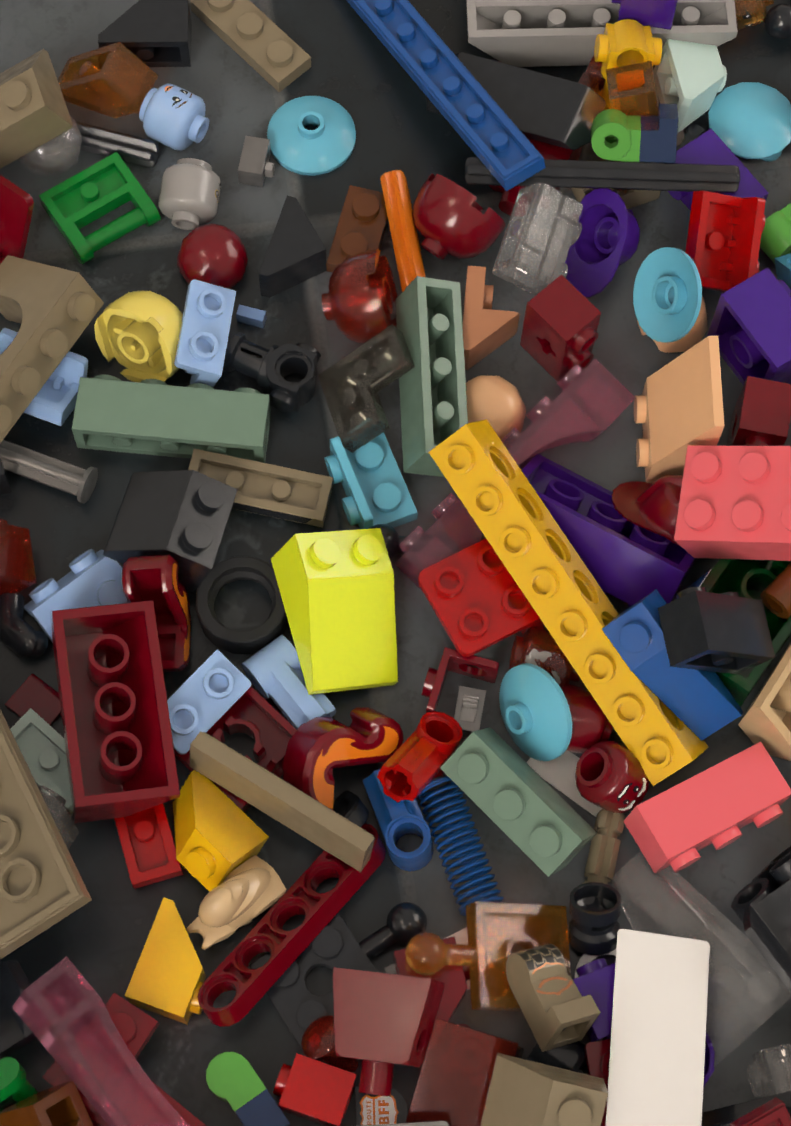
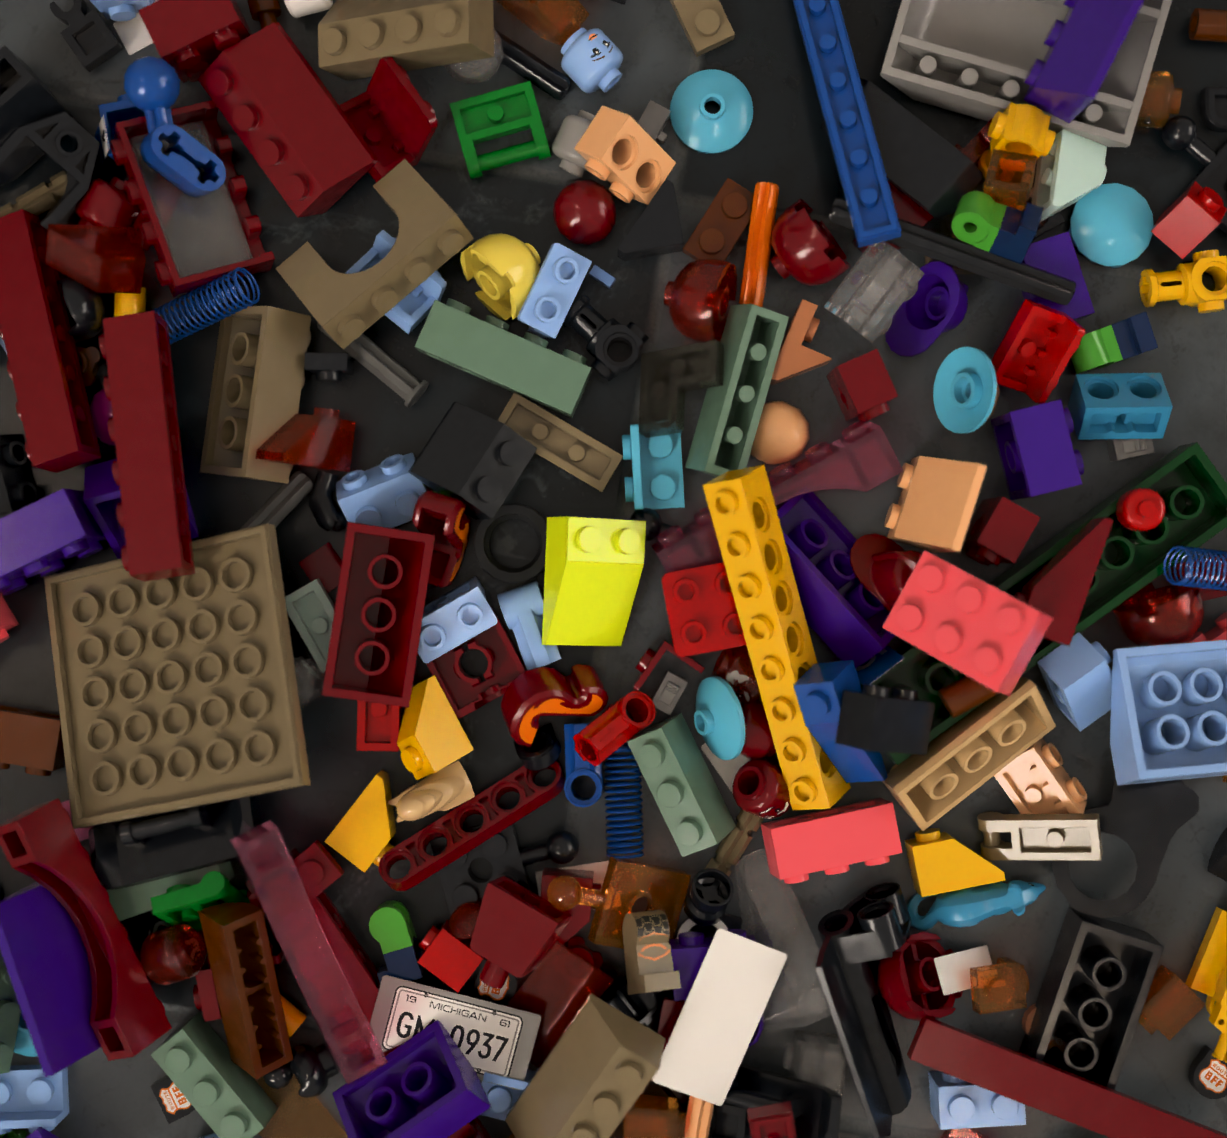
camera: 20 degrees right, 20 degrees up
dark tan tile [190,731,375,872] -> none
none -> light nougat brick [574,105,676,205]

